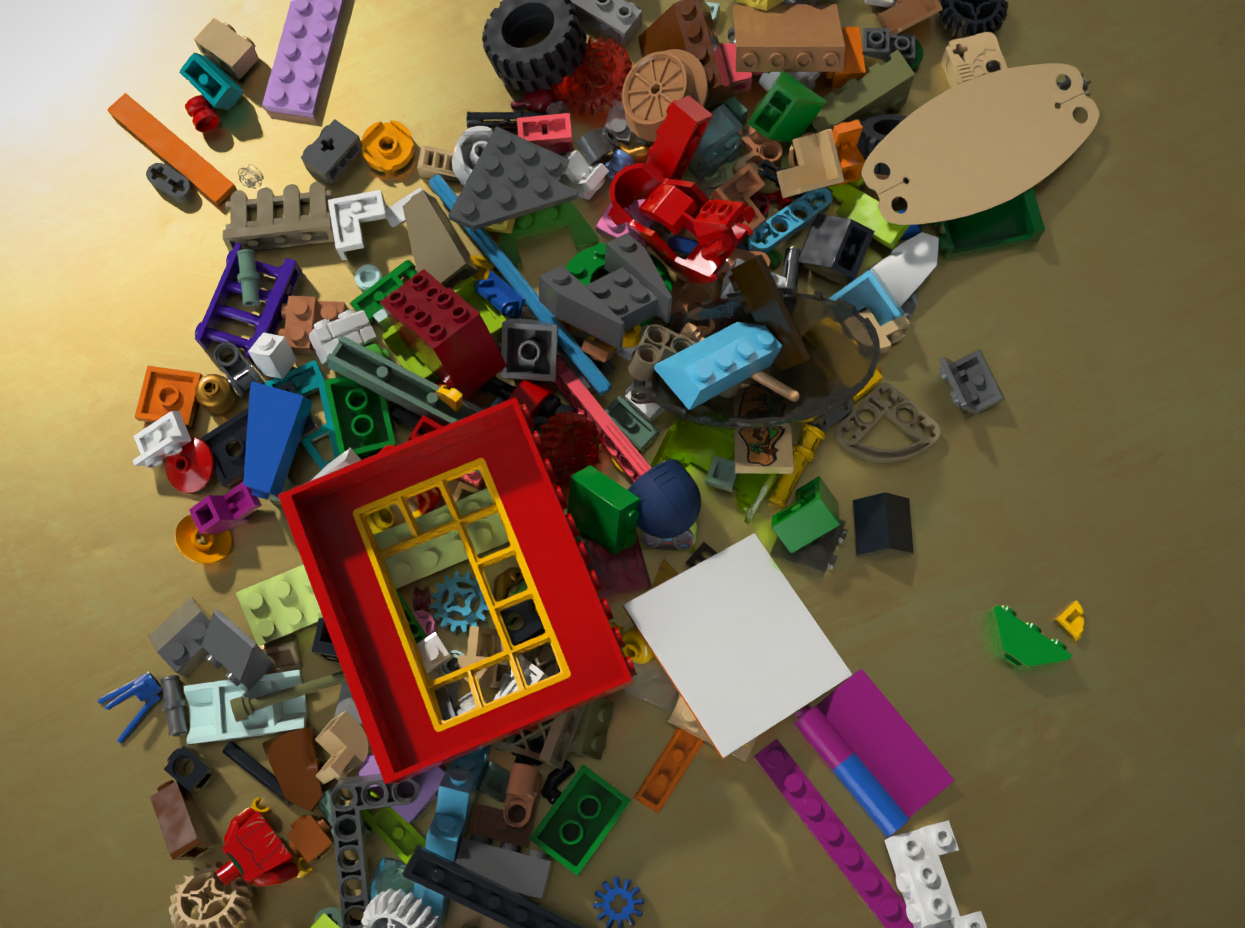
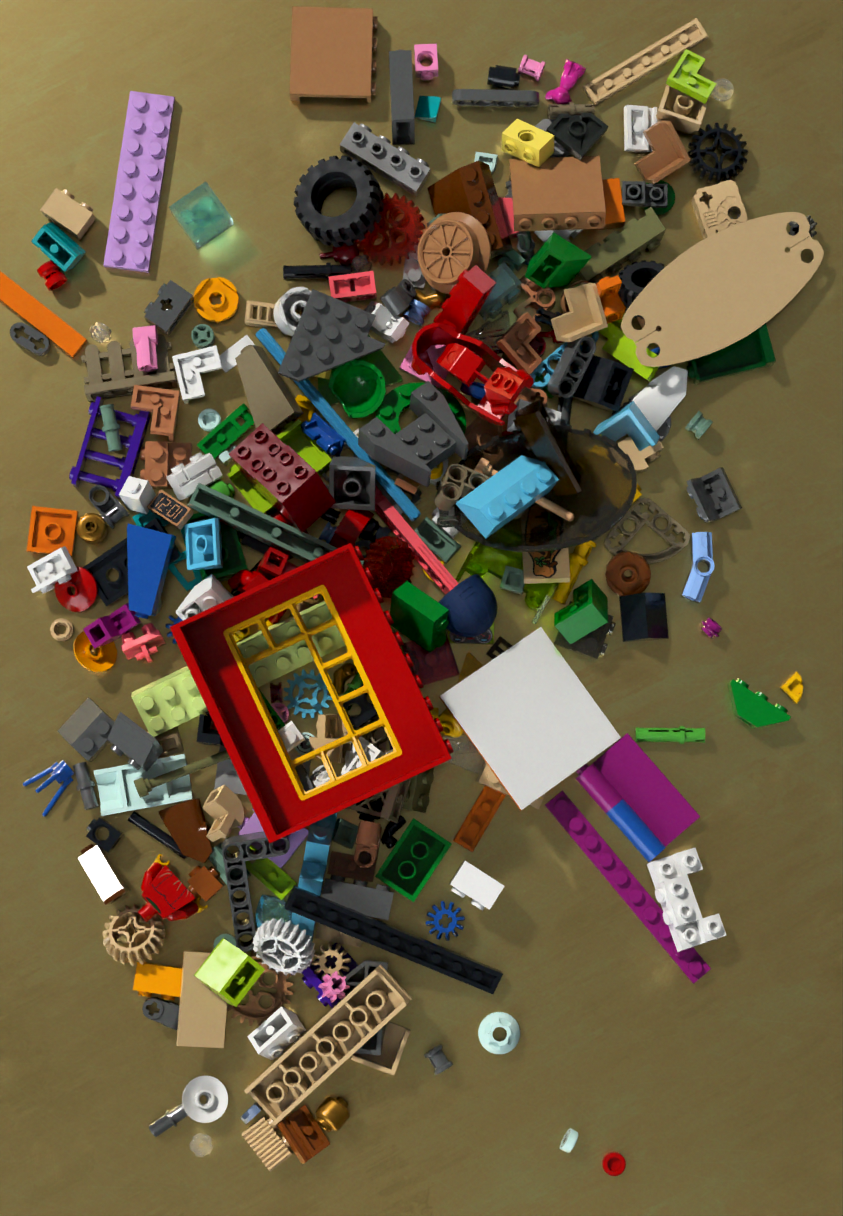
camera: 10 degrees left, 10 degrees up
yellow tile [435,385,463,412] -> none
none -> tan plate [50,618,73,641]
none -> coral hips [121,623,166,663]
none -> nougat panel [131,385,180,442]
none -> bright pink piece [133,325,158,372]
none -> tile [147,490,195,530]
none -> clear light blue brick [169,182,234,250]
none -> medium azure slope [185,518,223,570]
none -> sand green wheel [191,324,215,349]
none -> green cylinder [328,360,386,418]
none -> white brick [450,861,504,911]
none -> dark grey axle [517,231,535,265]
none -> dark grey beam [548,336,596,398]
none -> dark orange plate [605,551,651,596]
none -> bright green pin [635,726,705,744]
none -> light blue piece [682,532,715,603]
none -> sand green wheel [685,411,713,440]
none -> magenta plate [702,617,722,638]

